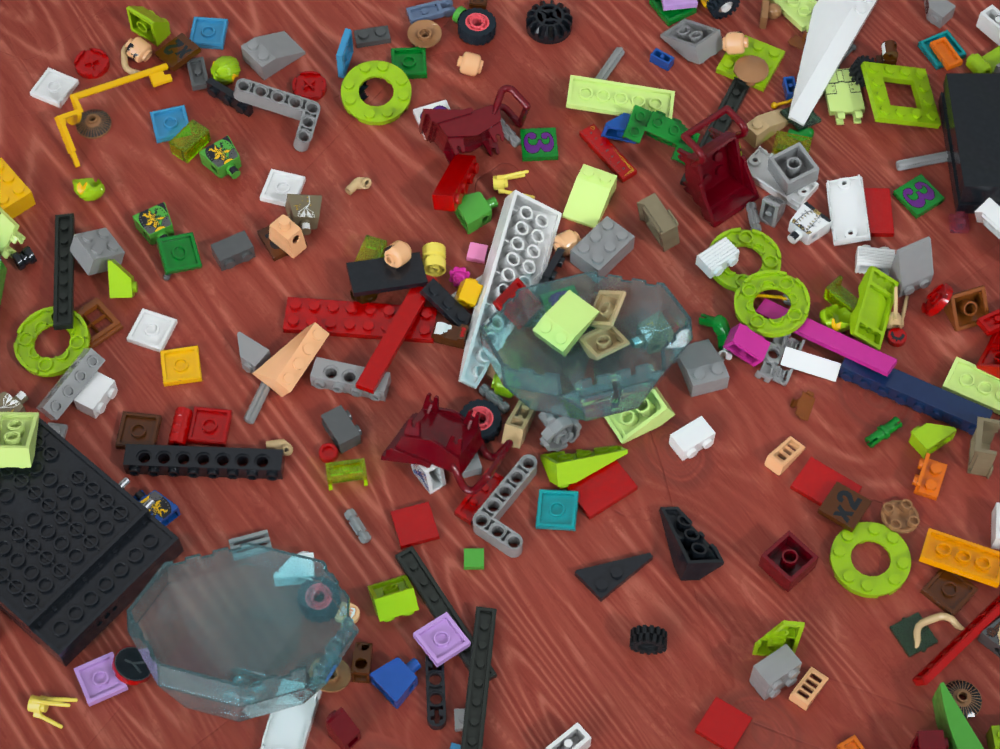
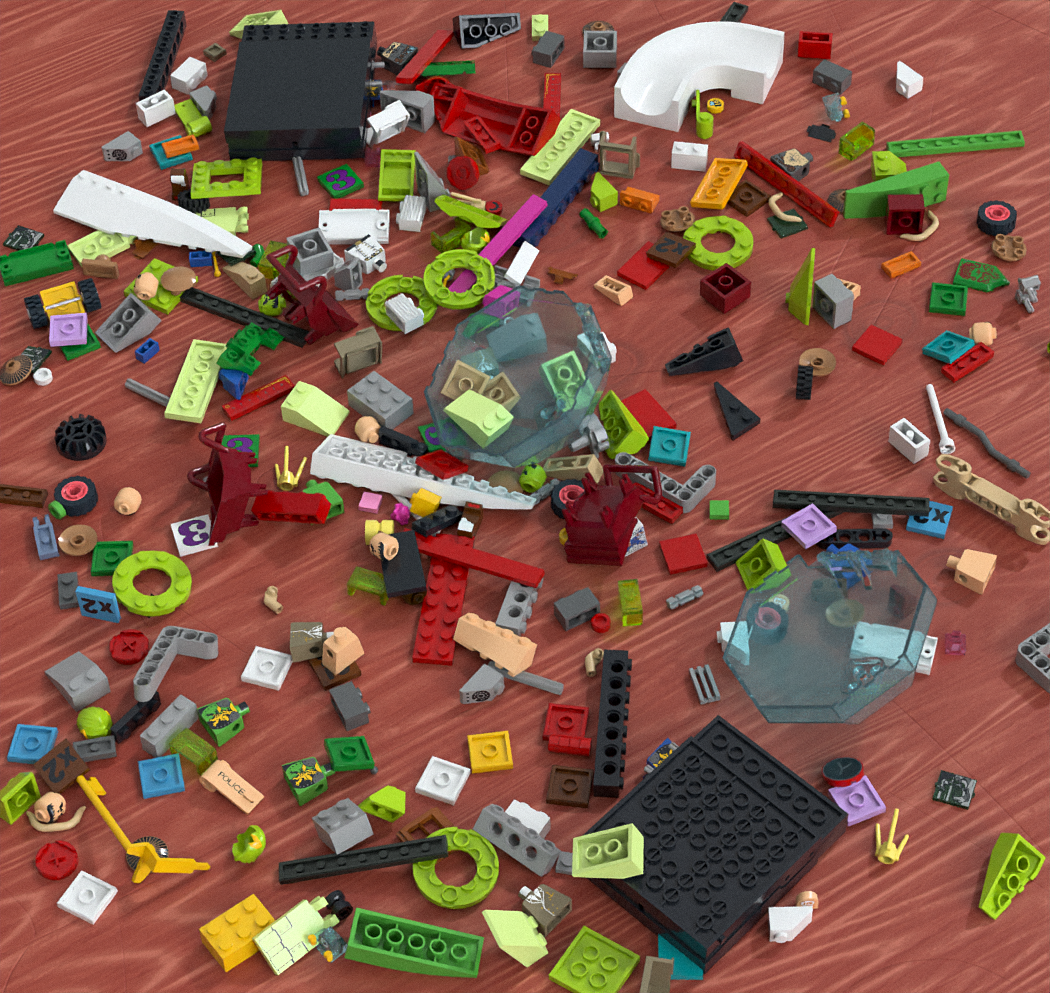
camera: 85 degrees left, 10 degrees down
none -> light grey brick [140,694,199,758]
none -> light nougat door [199,760,264,815]
none -> lime slope [378,149,415,201]
none -> medium nougat dish [799,348,836,377]

